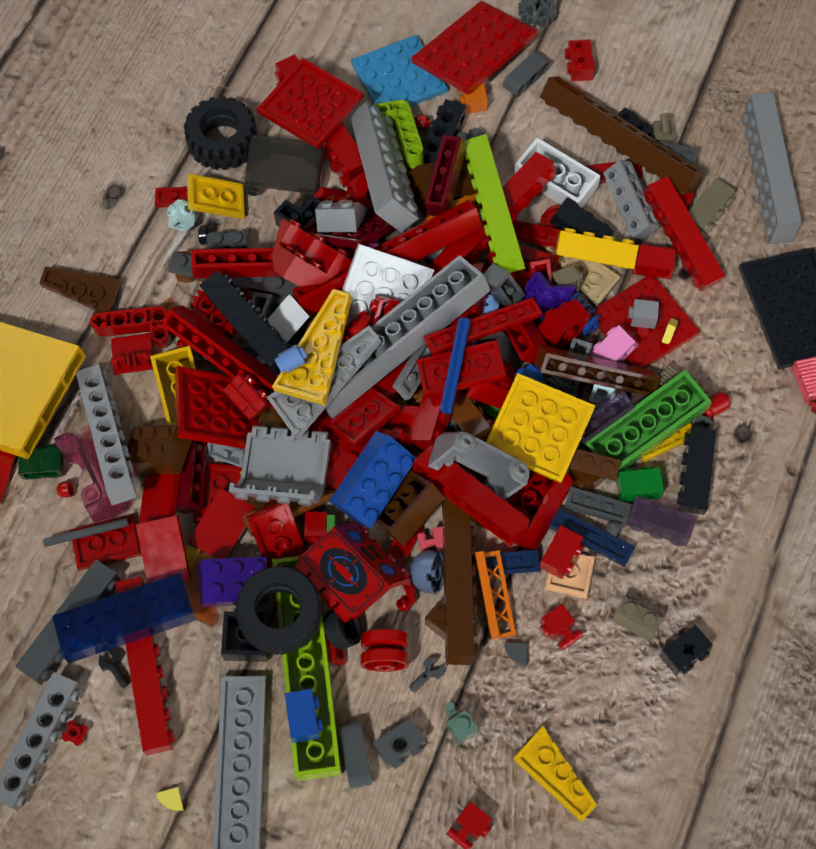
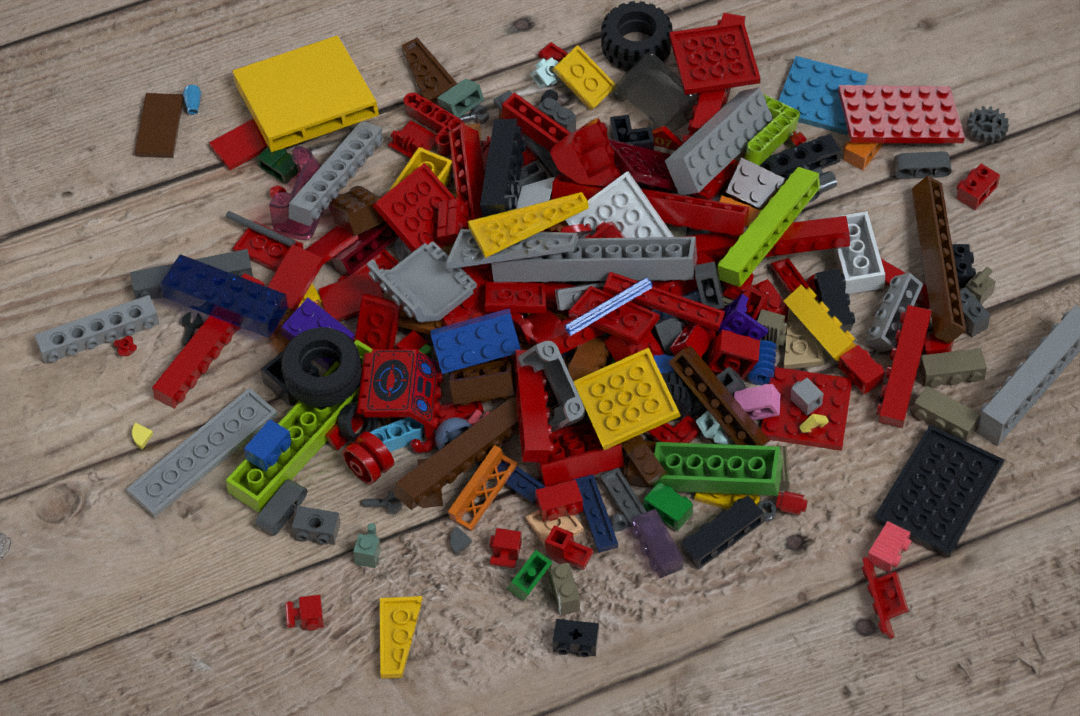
camera: 45 degrees right, 10 degrees down
medium blue brick [275,345,307,373] -> none
light grey slope [315,200,368,232] -> none
dark red brick [424,135,466,216] -> none
clear purple brick [580,389,635,444] -> none
none -> medium azure beam [370,417,425,452]
none -> sand green brick [437,78,484,118]
none -> flat silver bar [459,105,489,125]
none -> green brick [507,550,553,602]
none -> red brick [545,525,593,570]
none -> dark tan brick [912,385,981,442]

